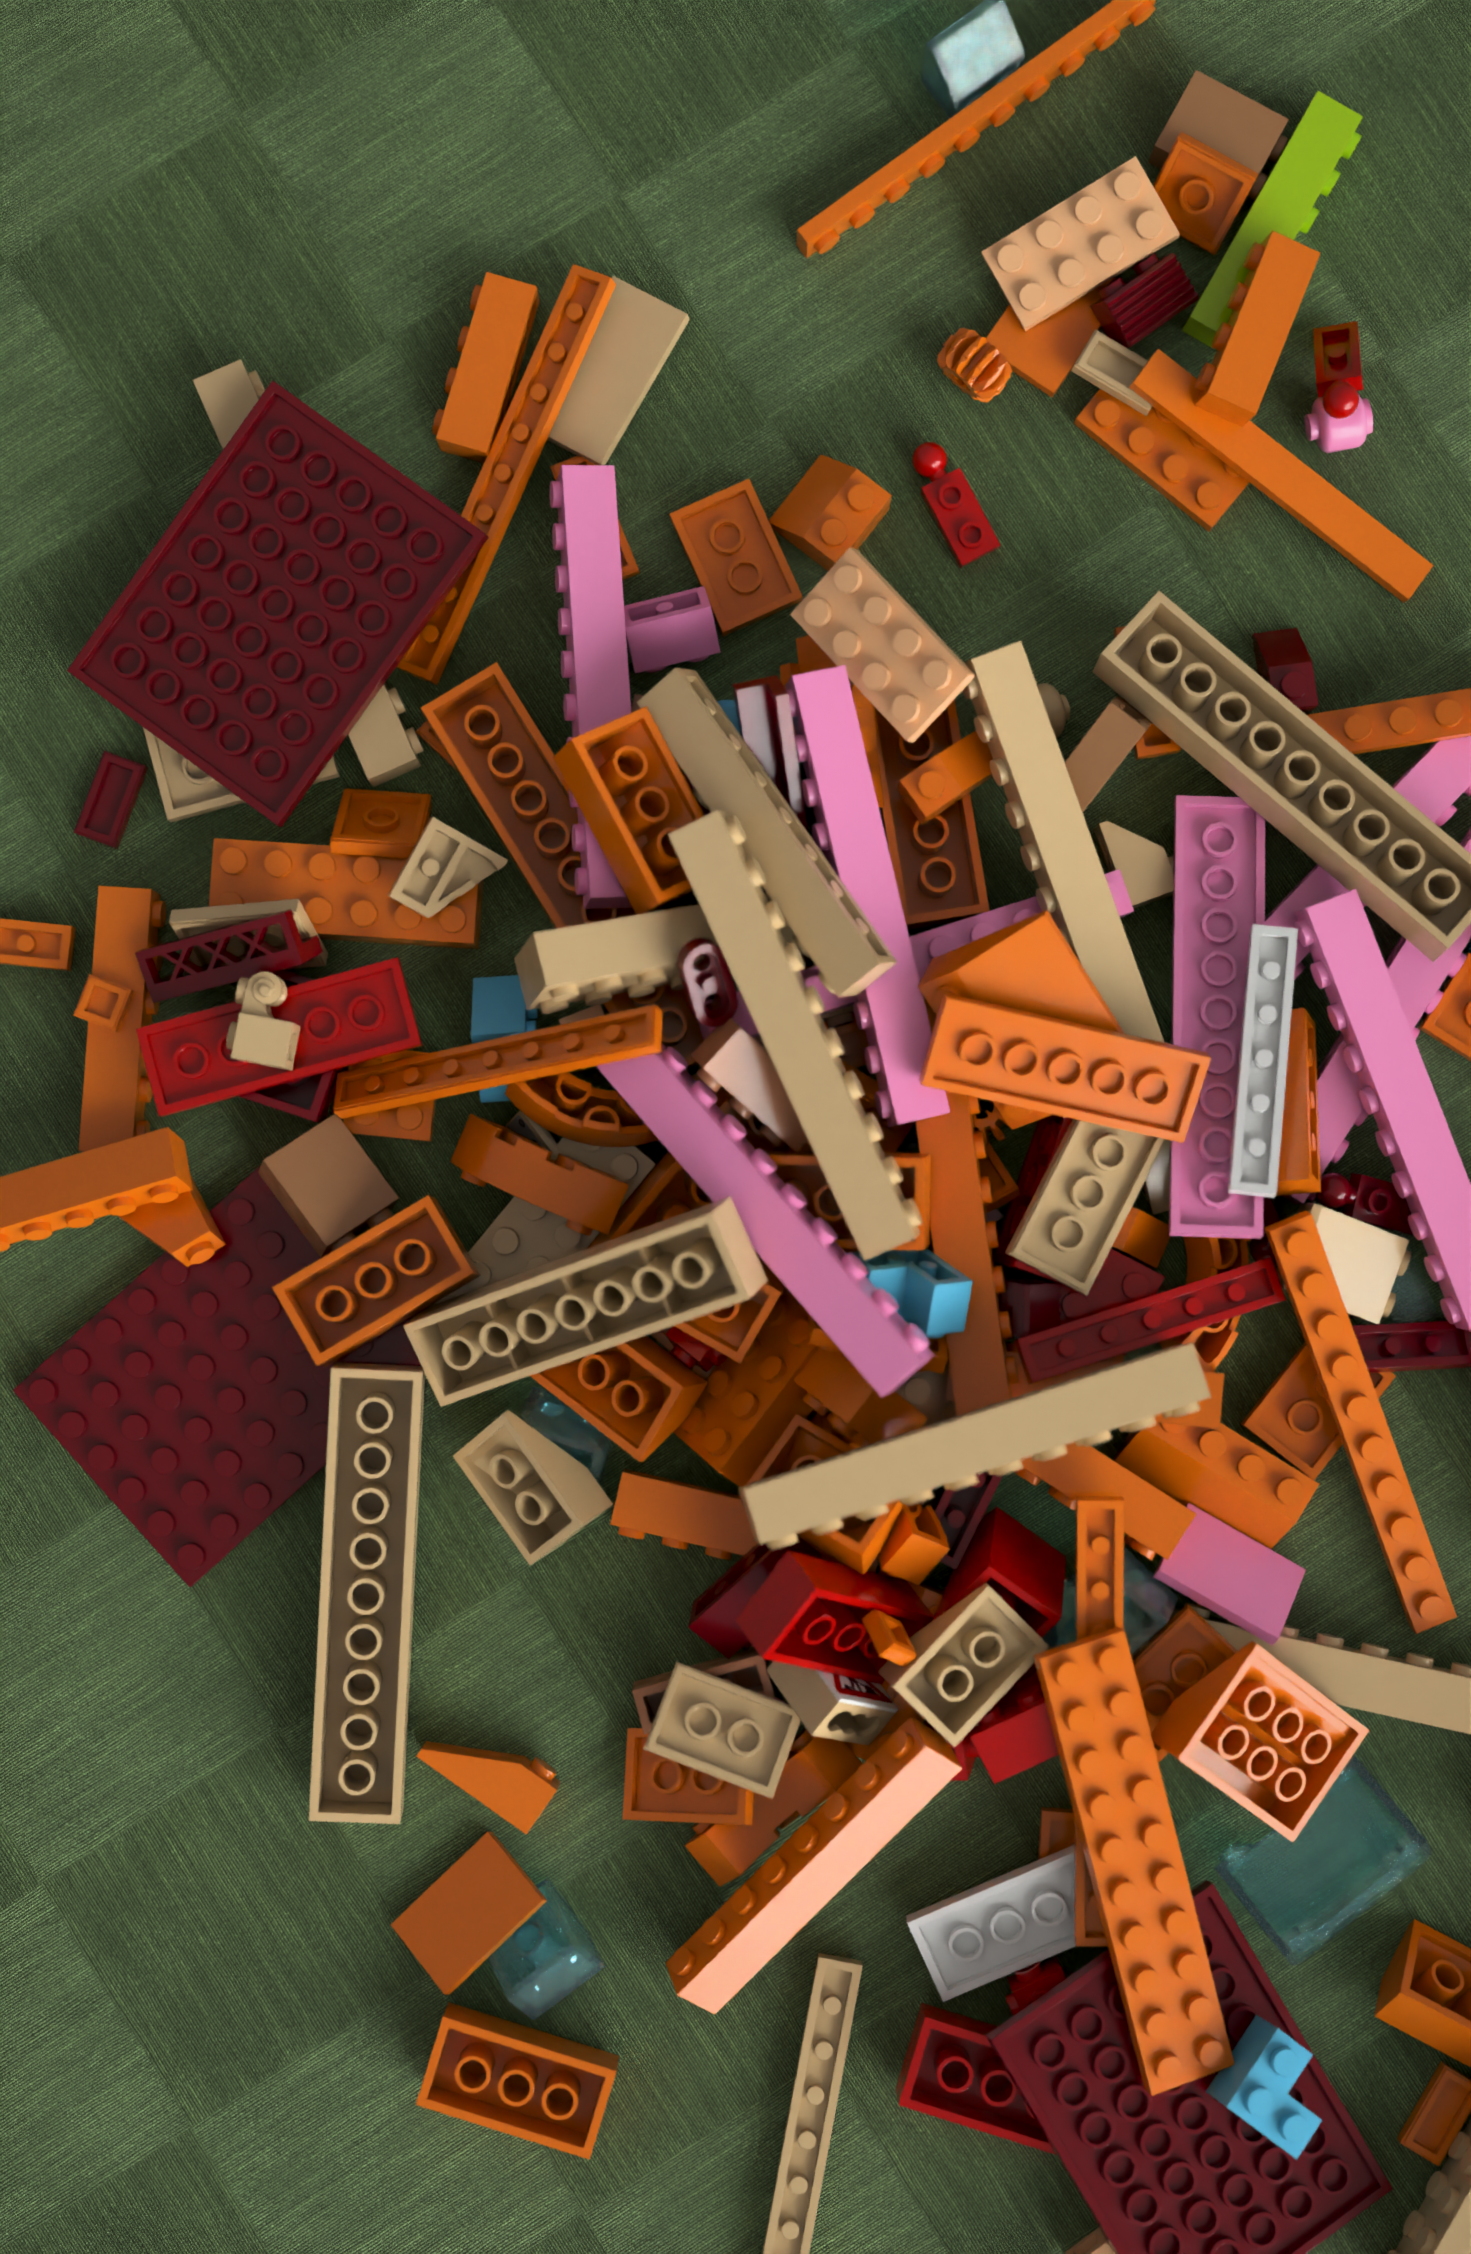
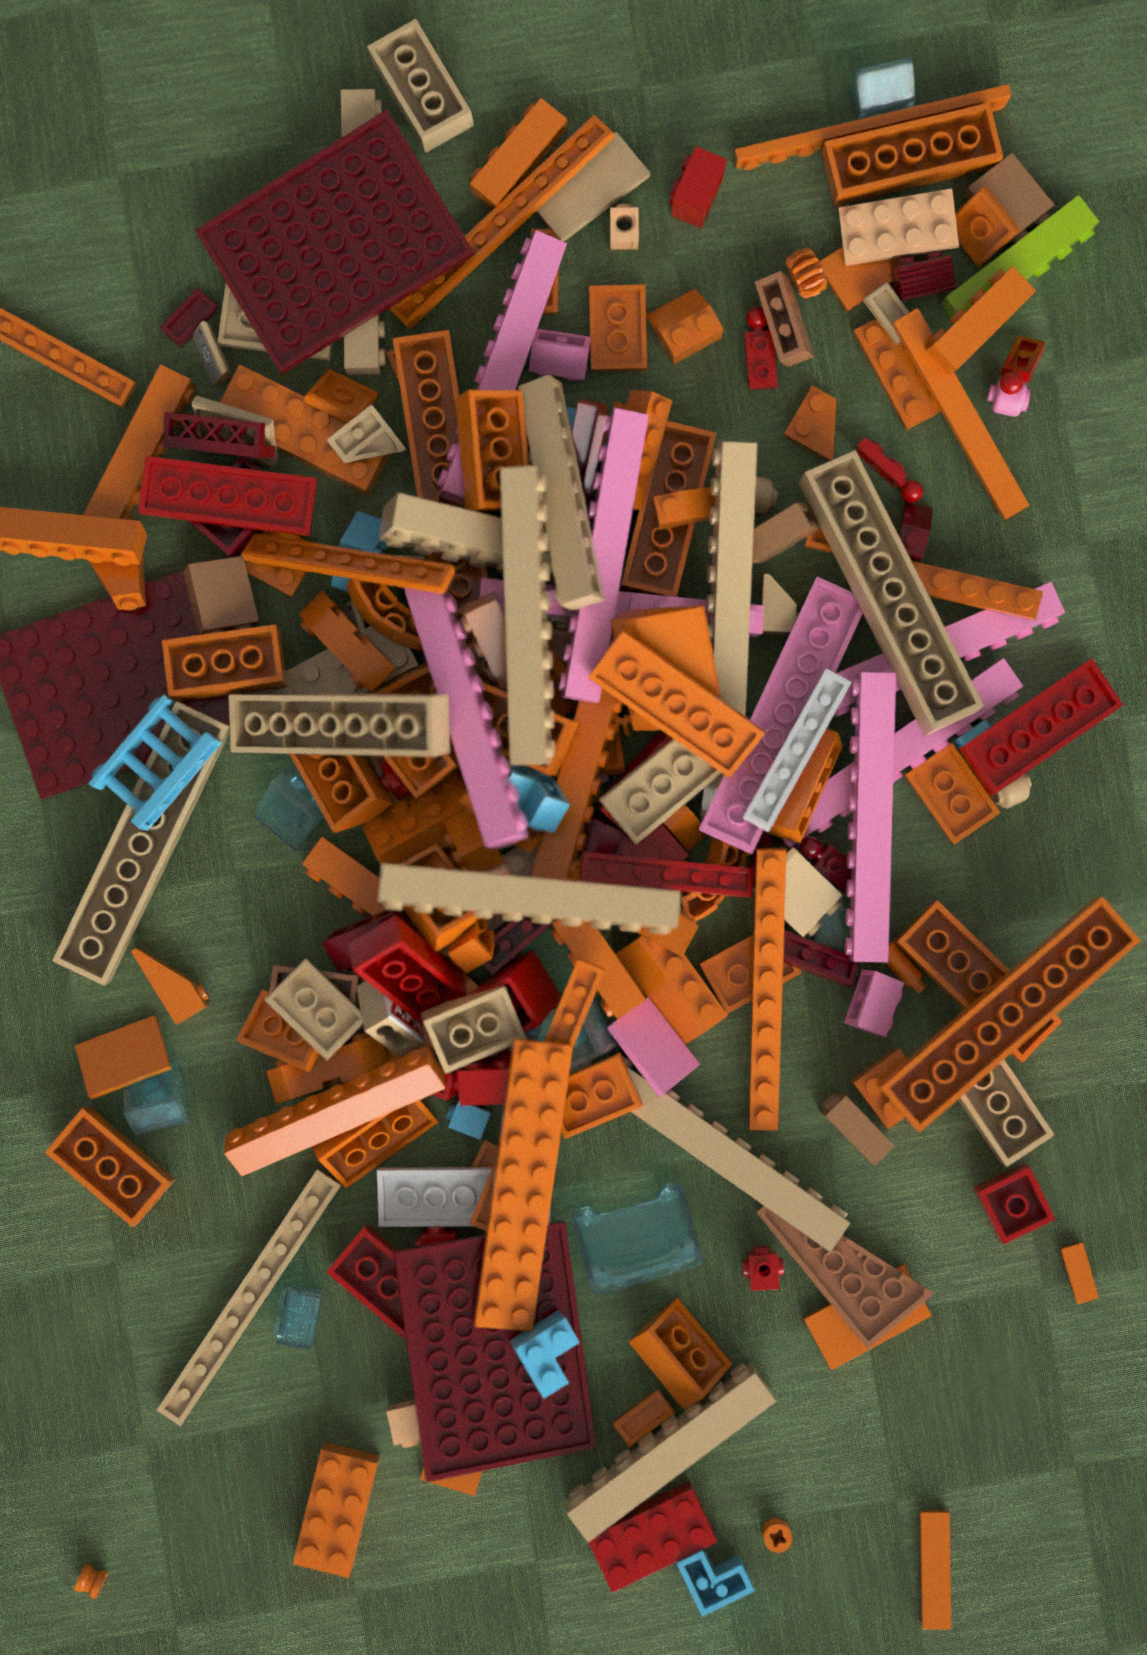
camera: 20 degrees right, 0 degrees up
orange tile [73,974,133,1032] -> none
tan brick [227,972,301,1071] -> none
tan slope [453,1410,613,1566] -> none
dark red plate [677,937,738,1027] -> none
light nougat plate [790,547,976,743] -> none
orange tile [862,1609,917,1667] -> none
orange slope [1151,1641,1369,1842] -> none
none -> medium azure fence [88,695,222,831]
none -> slope [193,321,232,385]
none -> clear light blue brick [273,1283,323,1350]
none -> orange slope [312,1098,439,1188]
none -> tan brick [367,19,474,153]
none -> medium azure brick [446,1101,492,1140]
none -> light nougat brick [610,204,639,250]
none -> red brick [669,146,727,229]
none -> nougat brick [755,271,815,367]
none -> orange wing [783,385,837,462]
none -> orange brick [821,103,1003,207]
none -> red plate [855,438,923,503]

